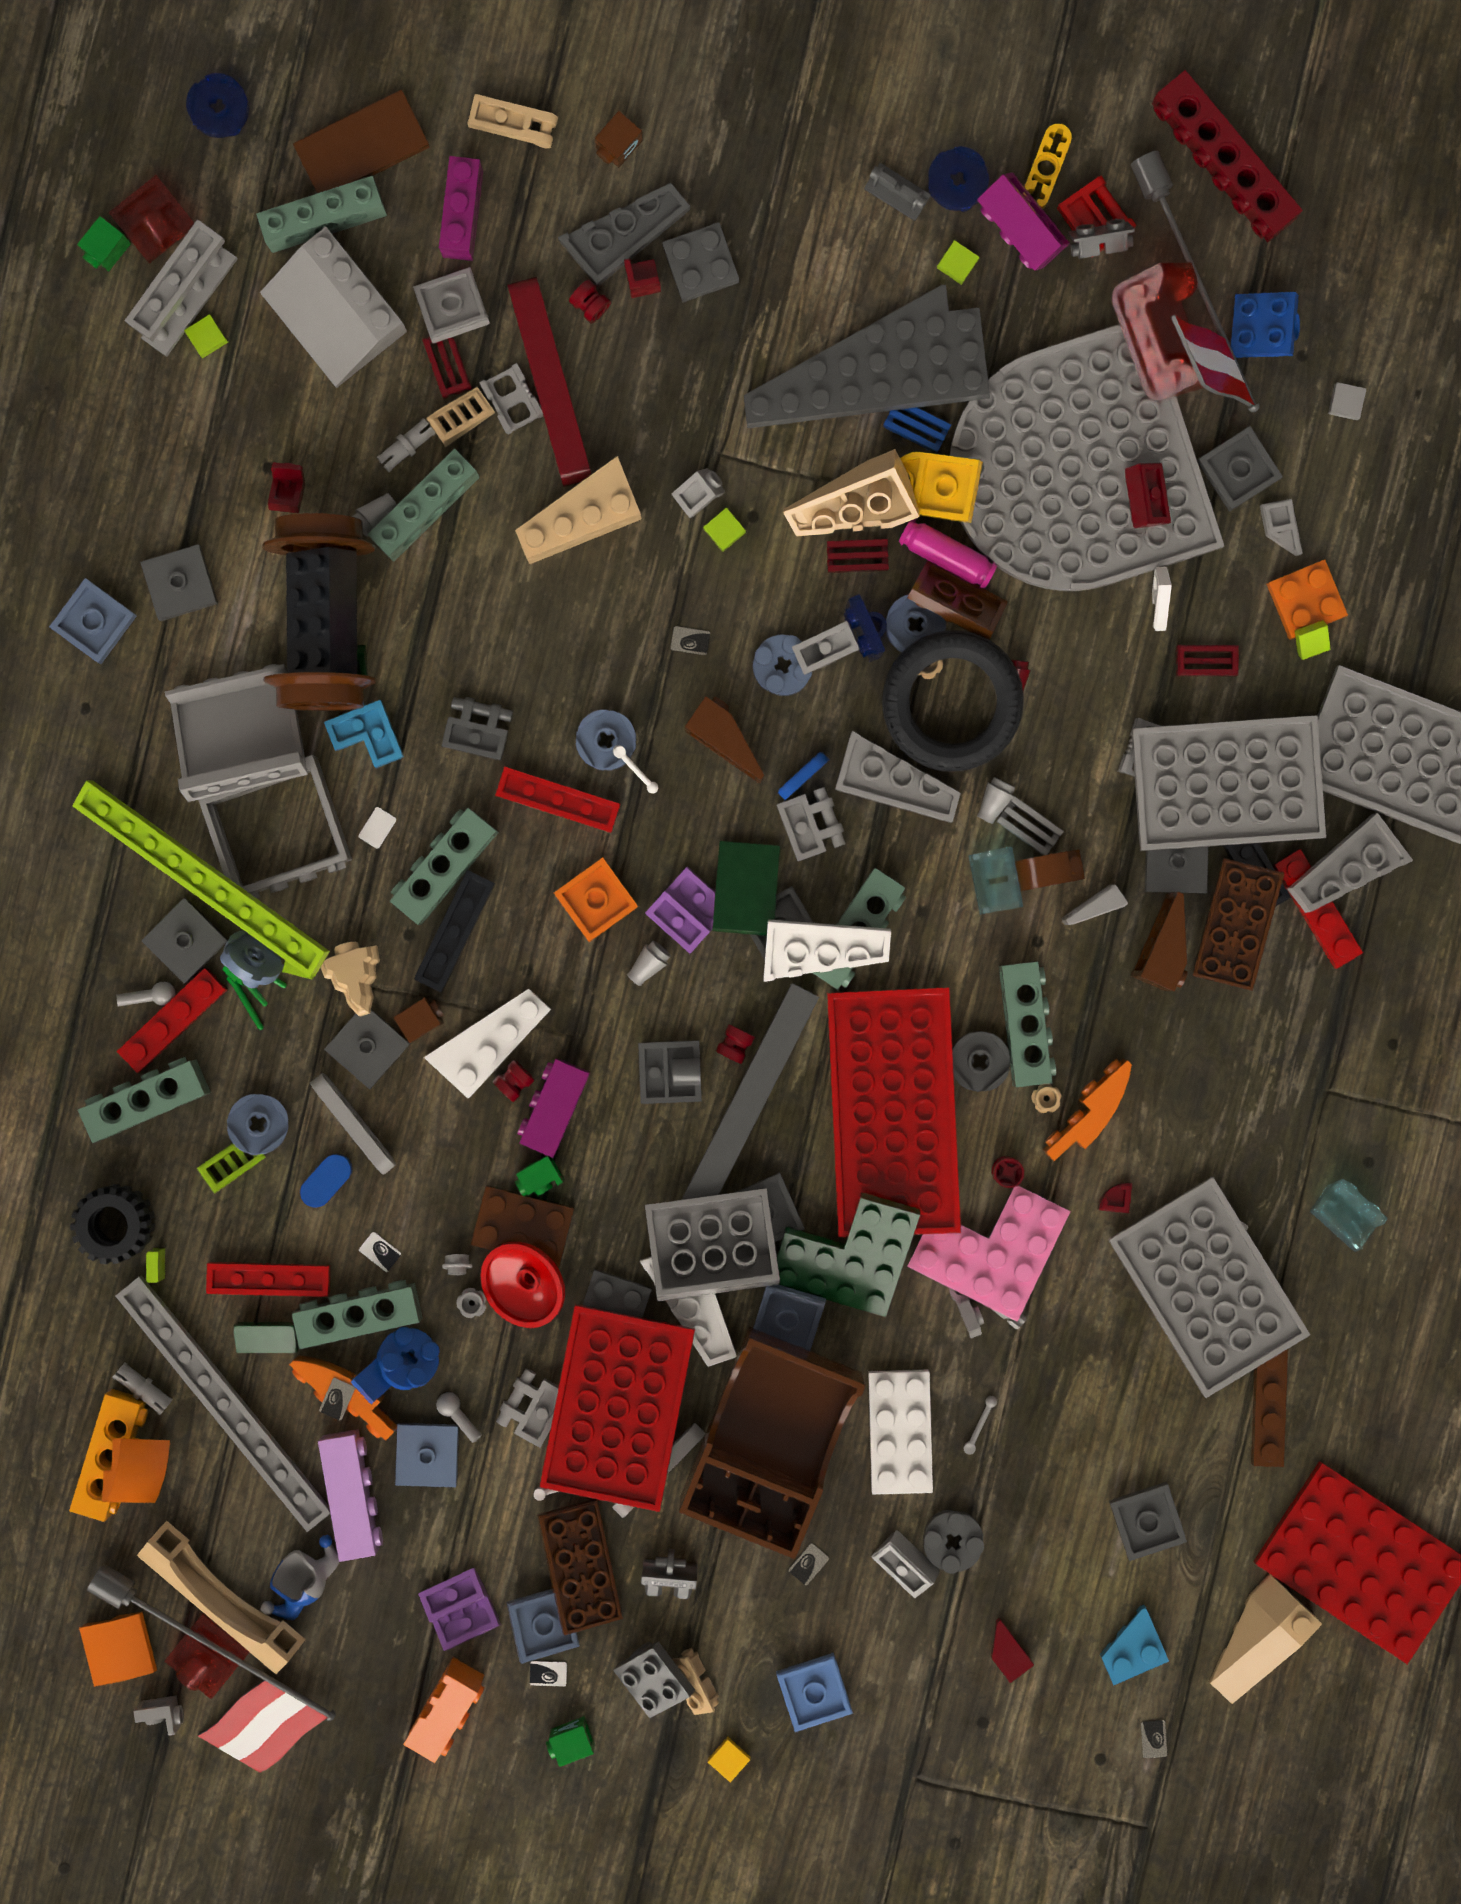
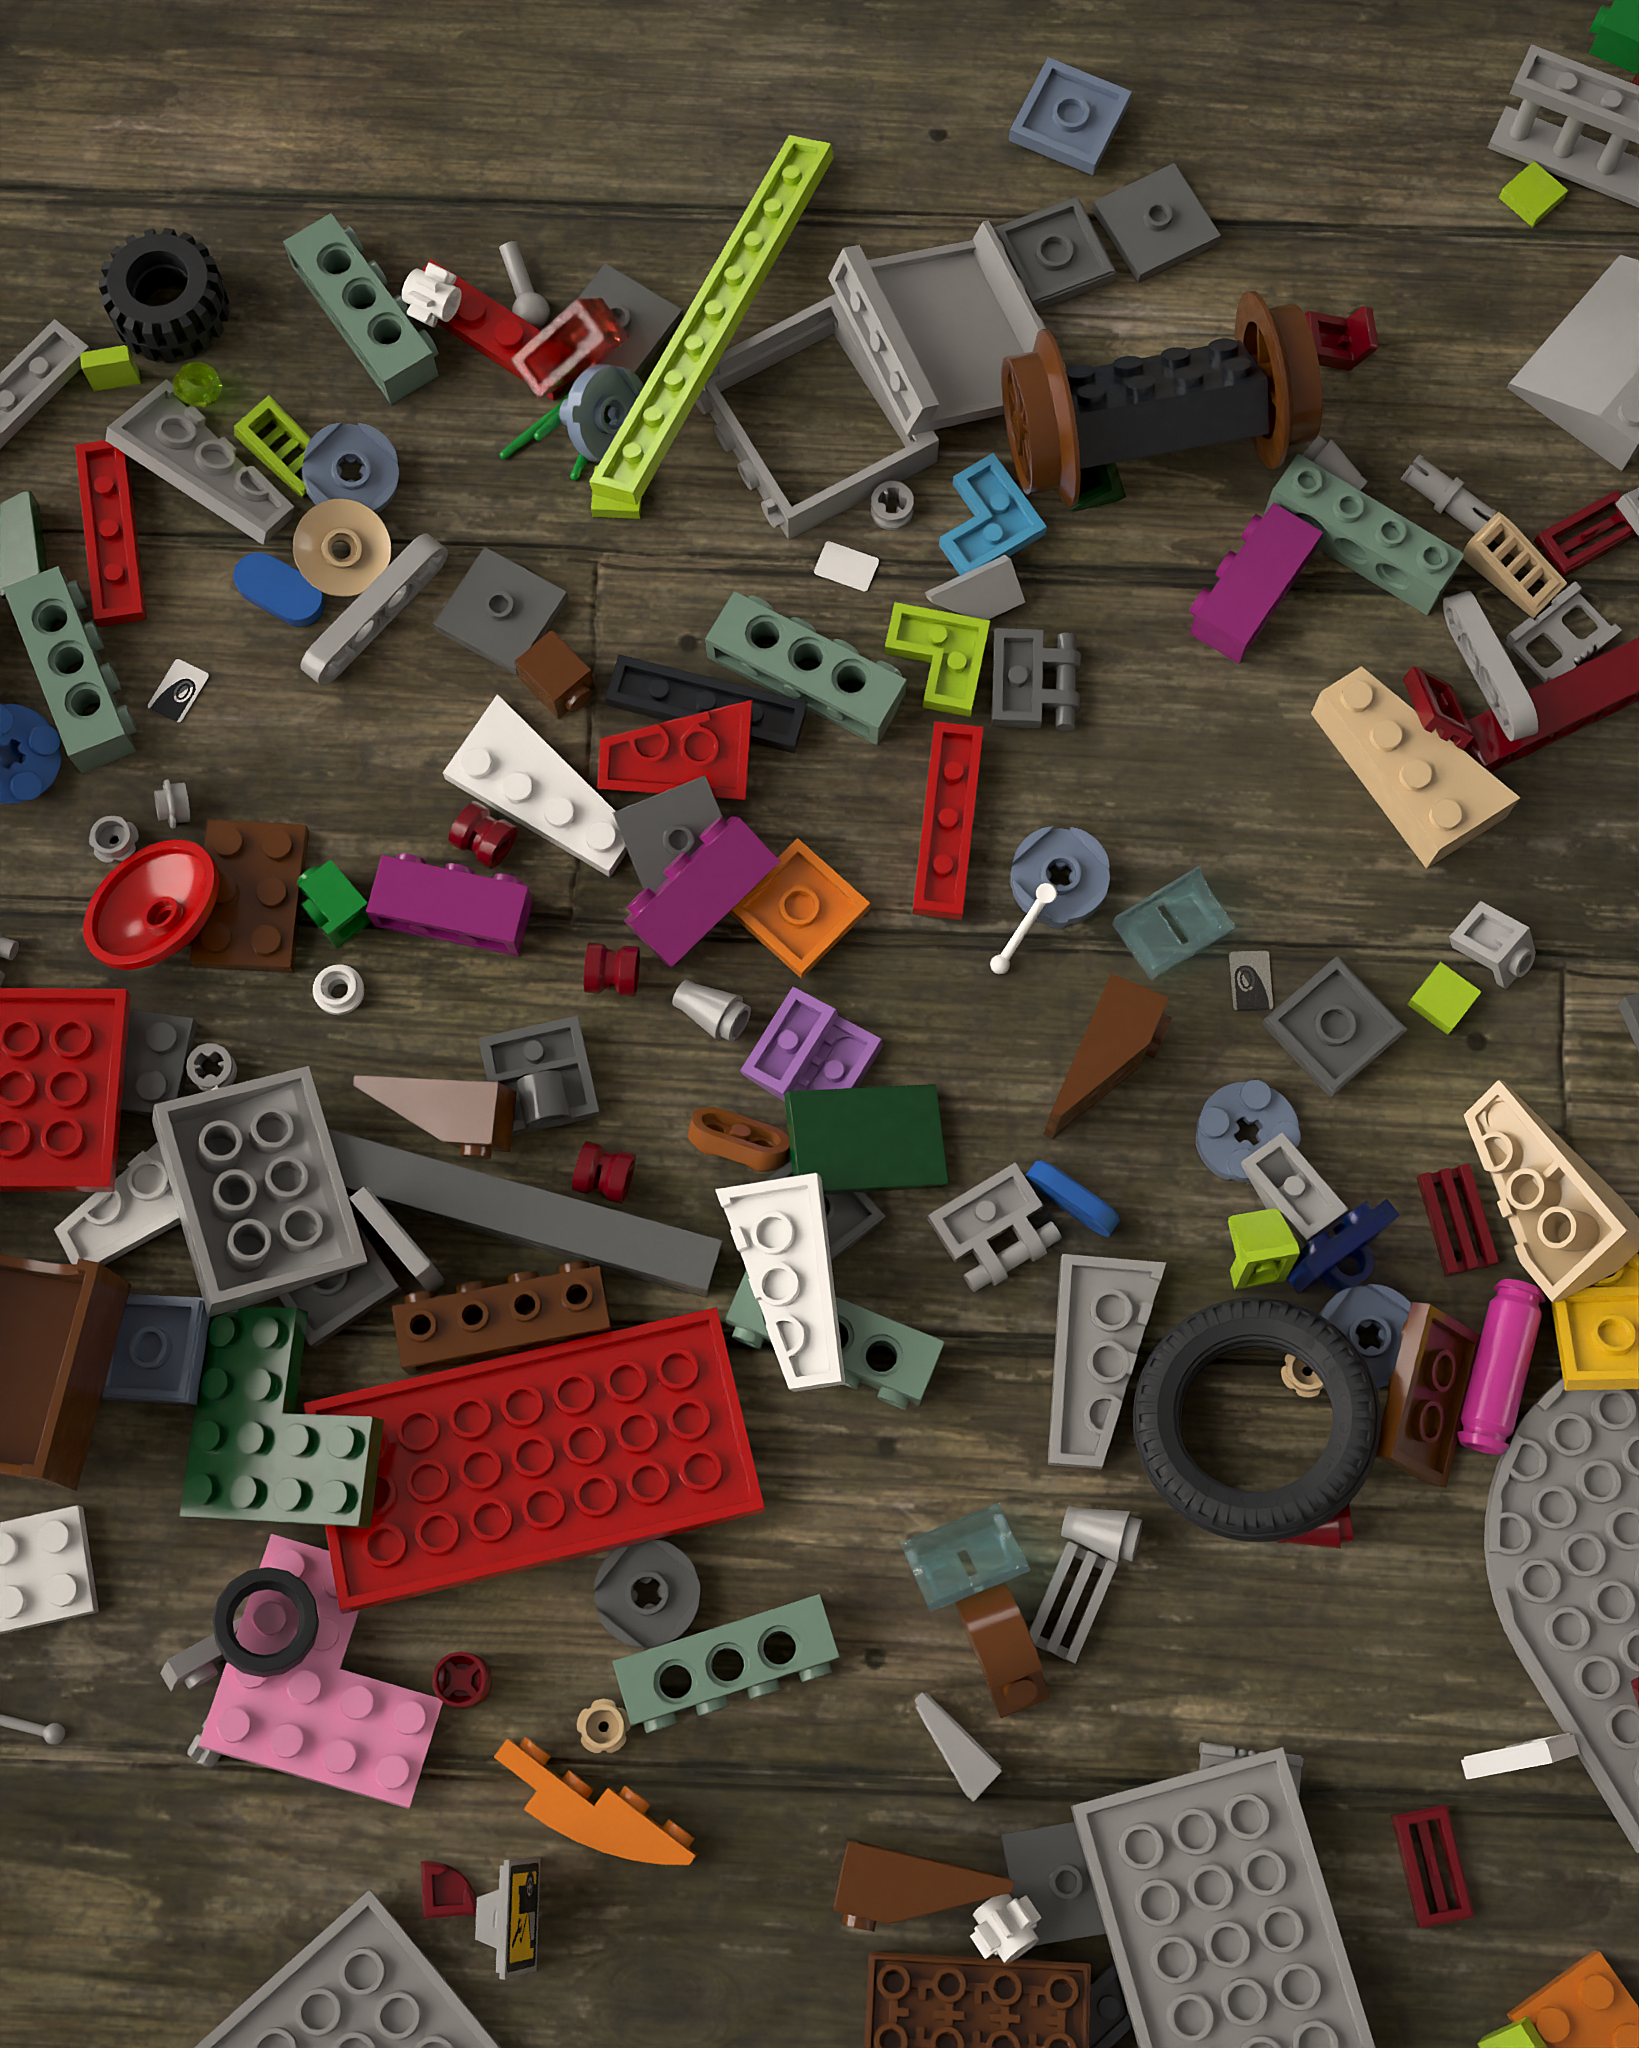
camera: 80 degrees right, 15 degrees down
tan rock [321,942,380,1017] -> none
none -> light grey wing [105,379,294,545]
none -> clear neon green plate [173,362,222,407]
none -> light grey bush [186,1043,237,1092]
none -> black tyre [212,1567,319,1678]
none -> tan dish [293,499,391,597]
none -> white plate [313,965,364,1015]
none -> light grey tile [349,1186,445,1292]
none -> slope [353,1075,517,1160]
none -> reddish brown brick [392,1261,613,1375]
none -> white gear [402,263,462,327]
none -> piece [475,1856,541,1980]
none -> clear red slope [511,298,629,398]
none -> dark red wheel [583,943,640,997]
none -> red wing [597,699,753,800]
none -> dark grey plate [612,775,723,892]
none -> magenta brick [624,817,780,967]
none -> dark orange plate [688,1107,790,1172]
none -> light grey bush [871,481,914,530]
none -> lime plate [884,602,990,717]
none -> light grey tile [925,555,1025,620]
none -> white gear [970,1893,1042,1964]
none -> dark grey plate [993,196,1116,311]
none -> clear light blue piece [1112,865,1235,981]
none -> magenta brick [1189,502,1323,664]
none -> lime slope [1228,1208,1300,1290]
none -> dark grey plate [1261,956,1407,1098]
none -> dark red tile [1403,666,1474,750]
none -> light grey beam [1443,590,1538,741]

